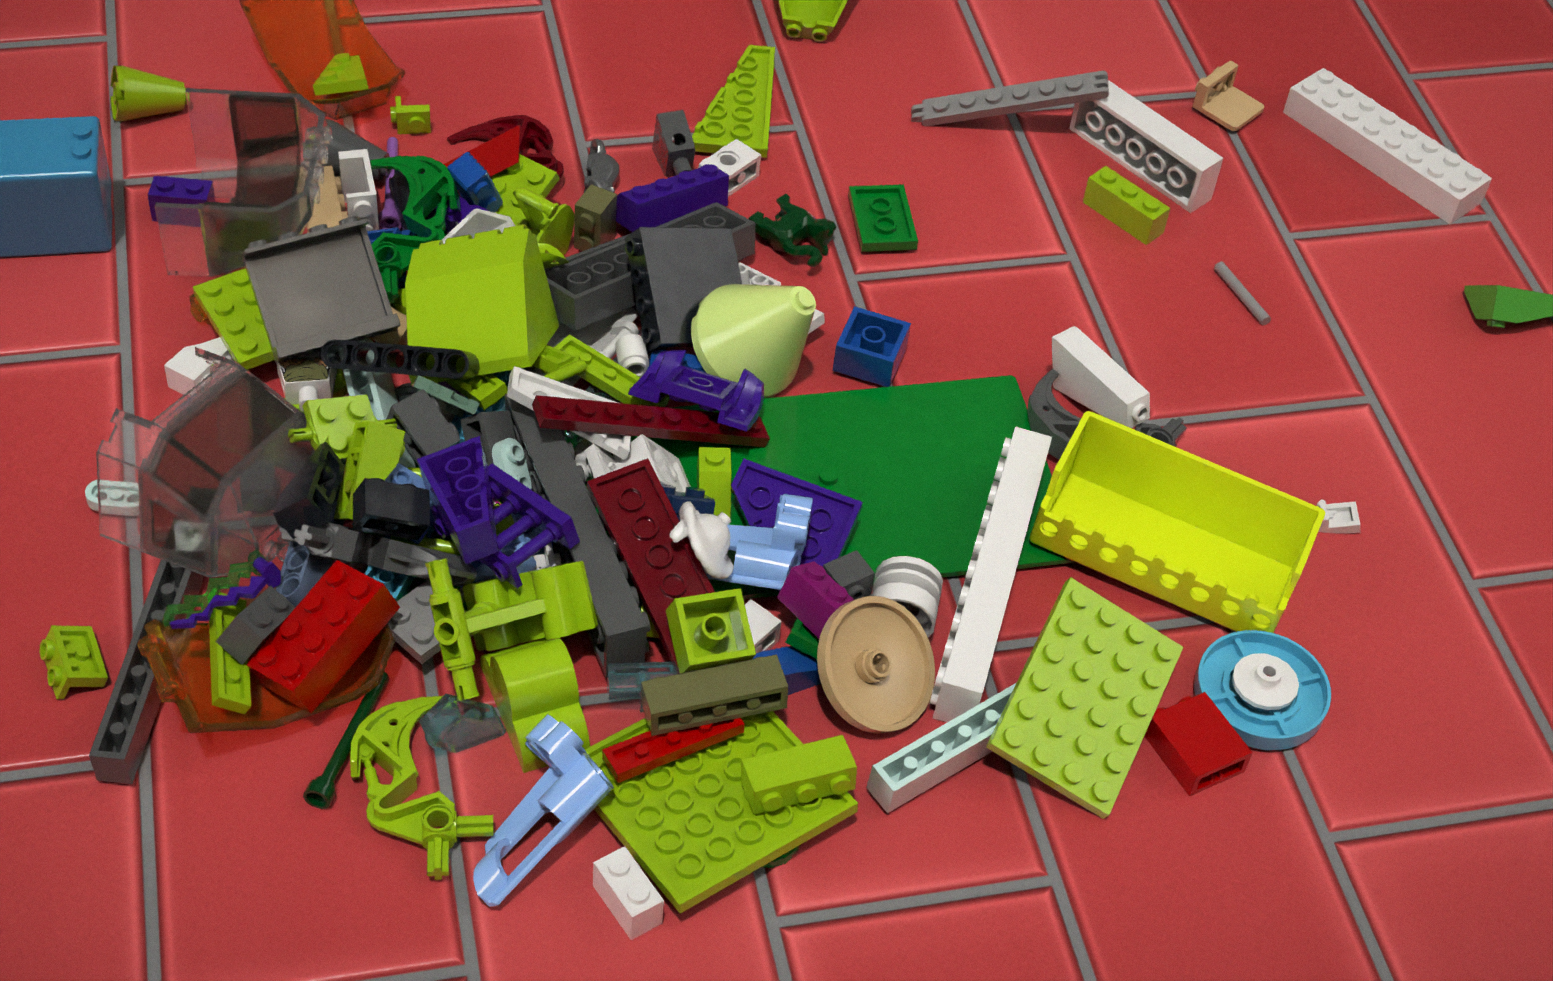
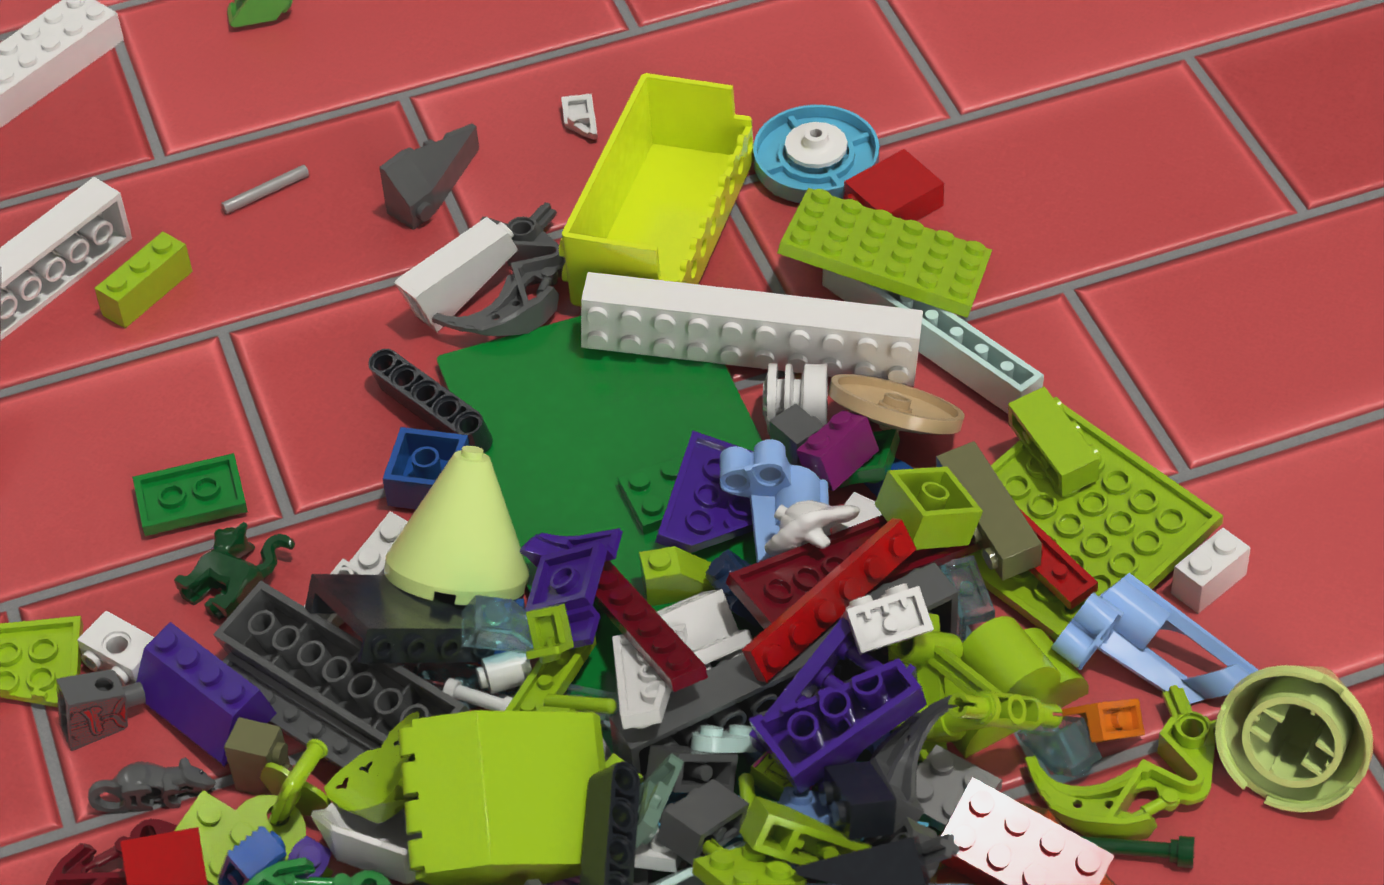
camera: 90 degrees left, 0 degrees up
none -> black beam [368,349,493,453]
none -> dark grey wedge [379,124,479,230]
none -> clear light blue slope [462,595,533,653]
none -> lime bracket [525,603,574,663]
none -> red plate [741,518,917,682]
none -> white bracket [839,583,934,655]
none -> orange panel [1062,698,1145,744]
none -> yellowish green cone [1215,665,1373,812]

